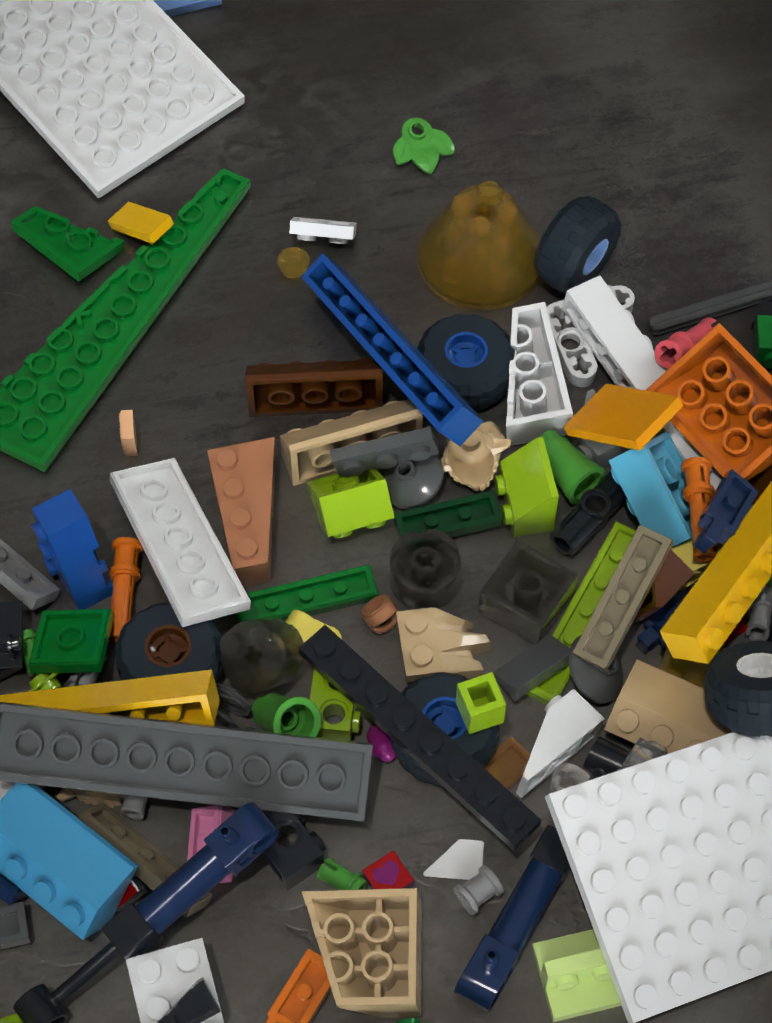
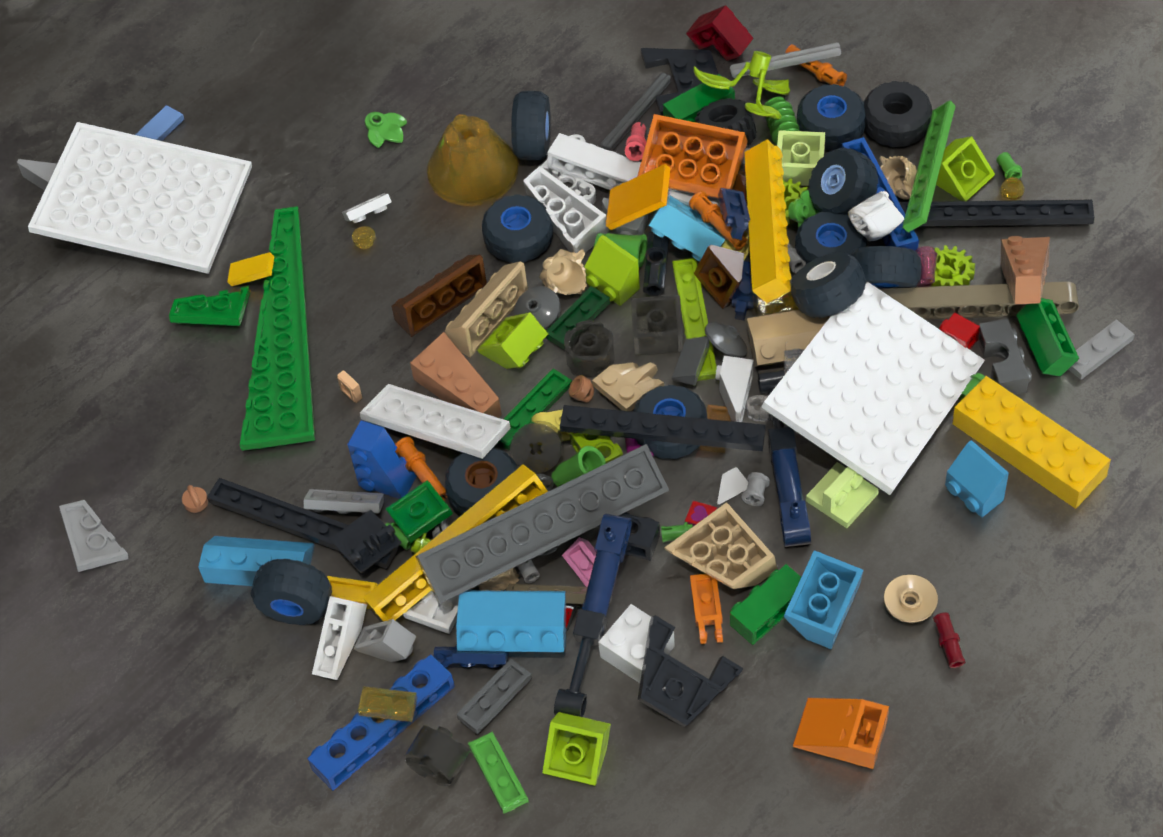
camera: 30 degrees left, 5 degrees down
blue brick [301,253,484,446] -> none
dark grey plate [330,426,440,476] -> none
lime brick [456,672,506,735] -> none
dark tan plate [572,525,674,672] -> none

